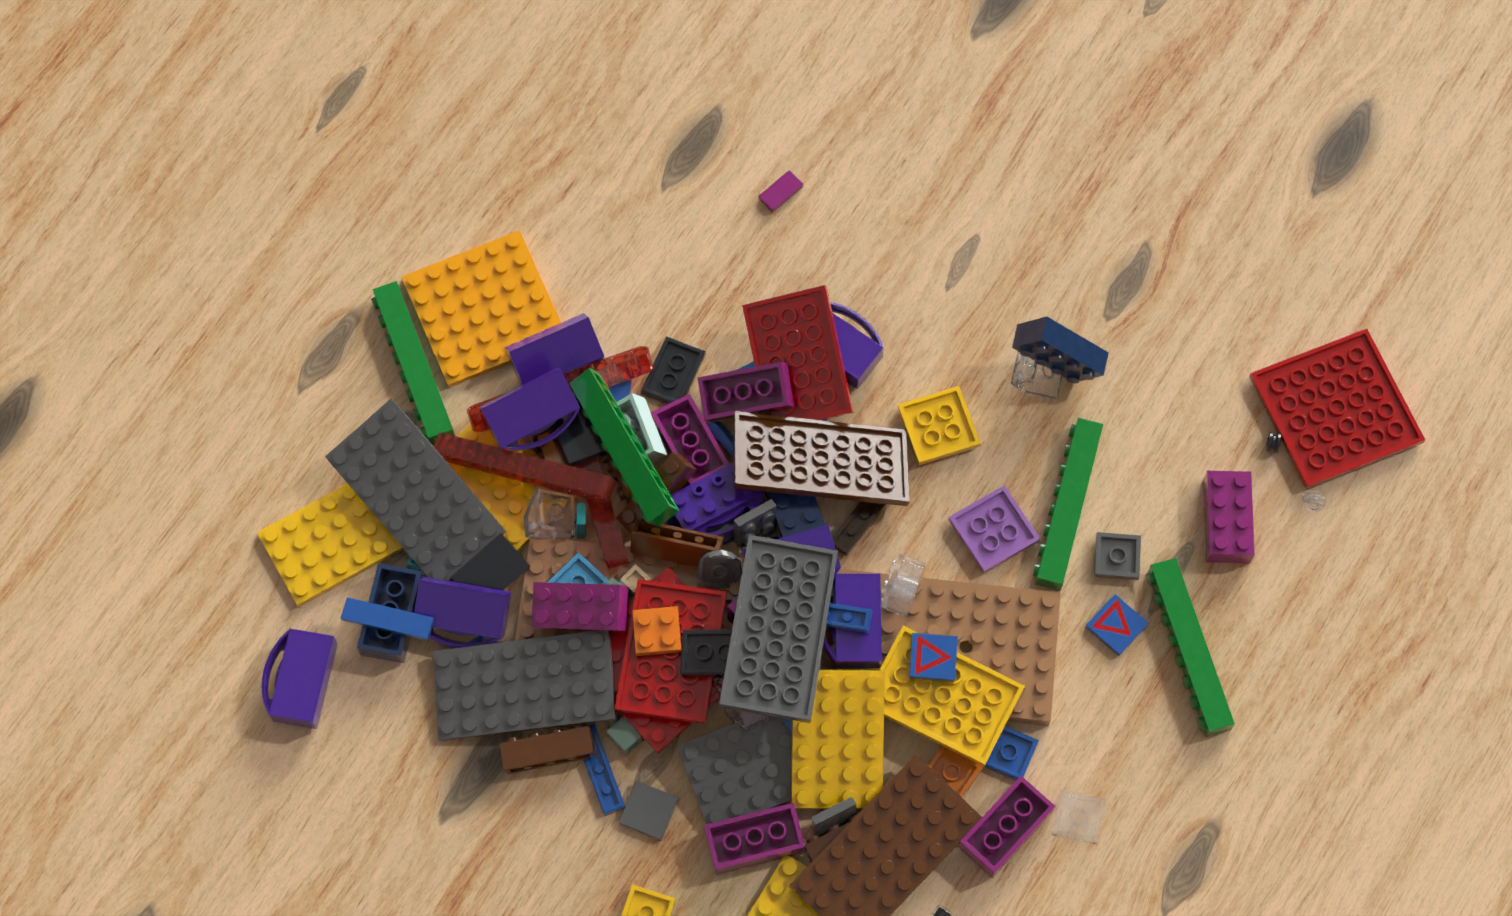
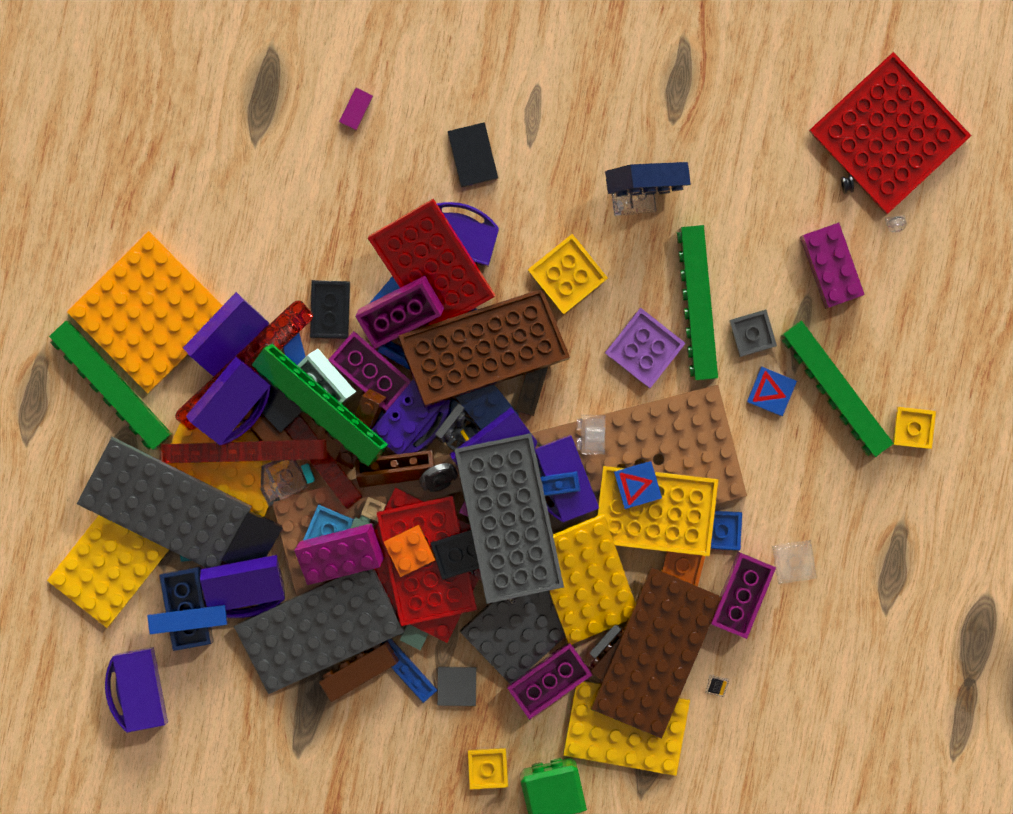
camera: 20 degrees left, 20 degrees up
none -> black tile [448,122,498,188]
none -> yellow plate [893,407,936,449]

